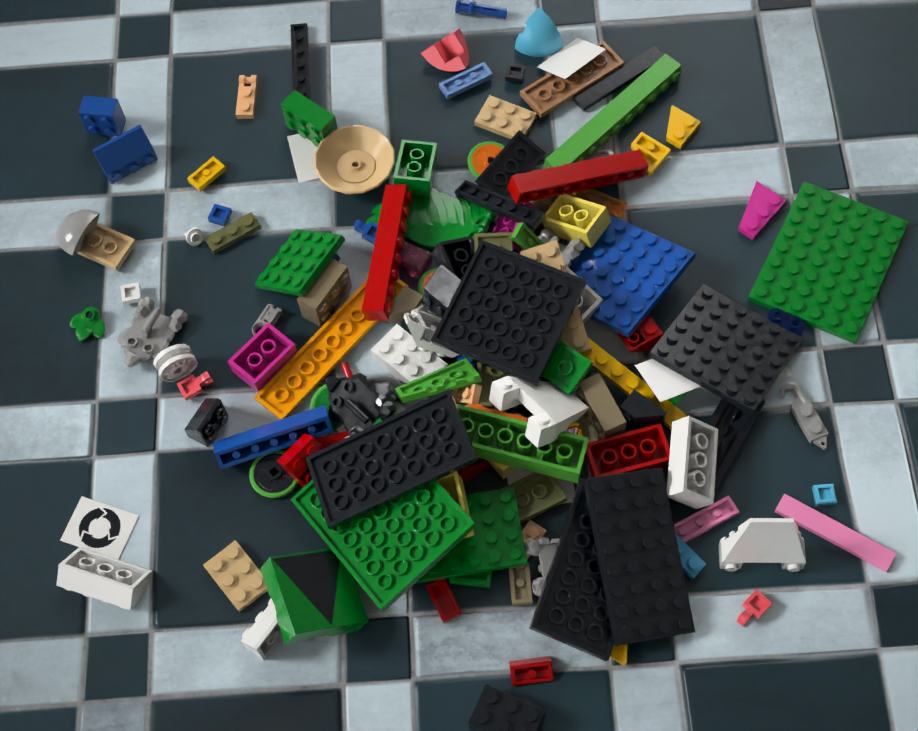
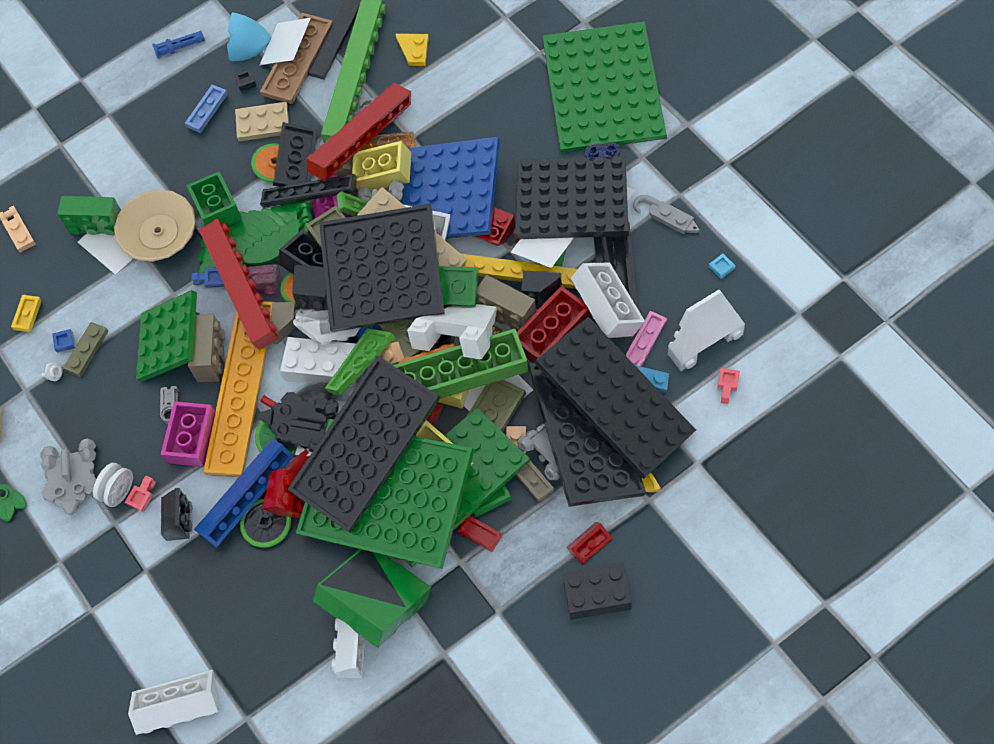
camera: 30 degrees left, 0 degrees up
white sticker [60,496,139,560] -> none
white plate [120,282,142,305] -> none
tan plate [203,540,268,613] -> none
black tile [290,23,311,100] -> none
coral brick [421,28,469,72] -> none
yellow wing [631,132,671,177] -> none
dark pink wing [738,181,787,240] -> none
bright pink tile [774,493,896,572] -> none

